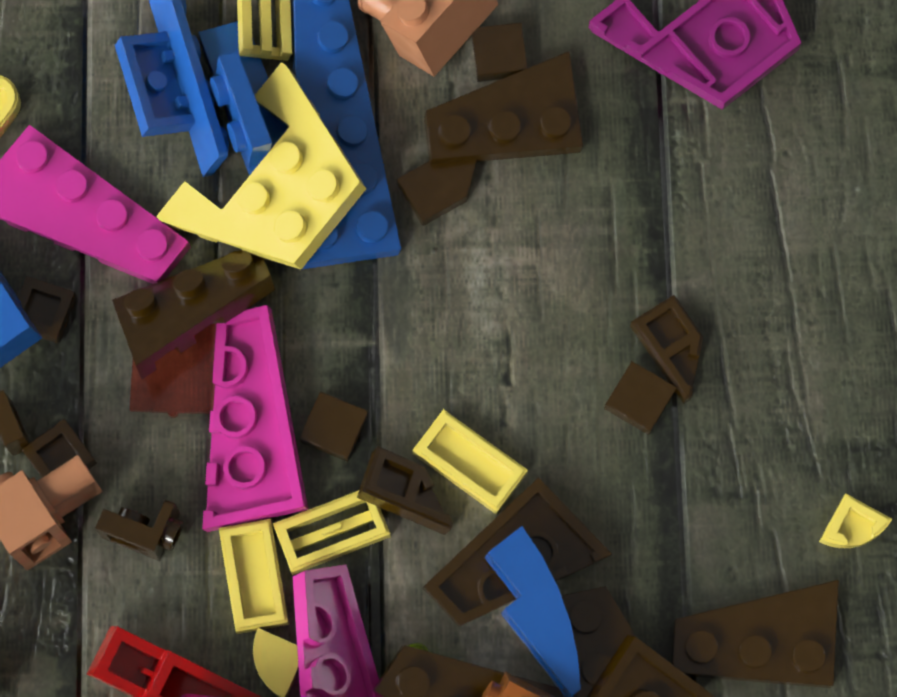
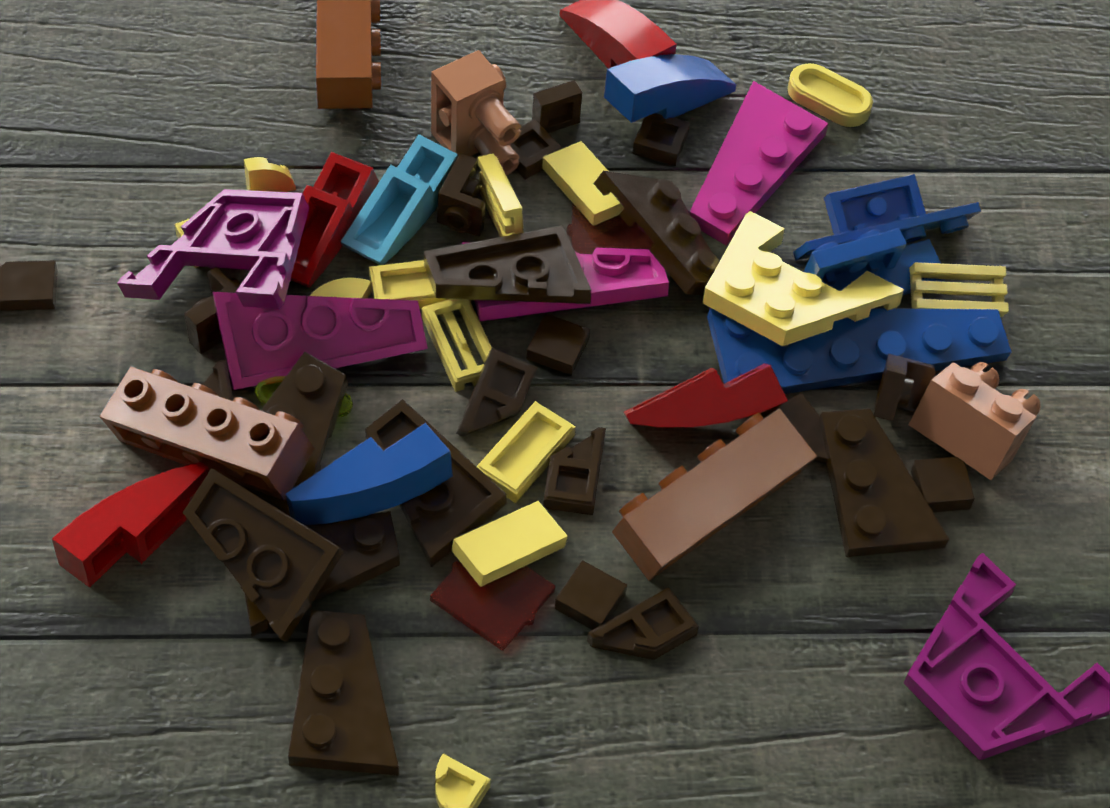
camera: 85 degrees right, 20 degrees down
none -> medium azure slope [341,134,458,265]
none -> dark brown wing [424,225,591,304]
none -> clear red piece [430,561,556,651]
none -> light yellow tile [451,501,568,587]
none -> light yellow tile [478,153,523,237]
none -> light yellow tile [542,141,624,226]
none -> dark brown tile [543,427,606,515]
none -> dark orange brick [612,408,817,581]
none -> red slope [623,363,788,427]
none -> dark brown bracket [873,353,935,421]

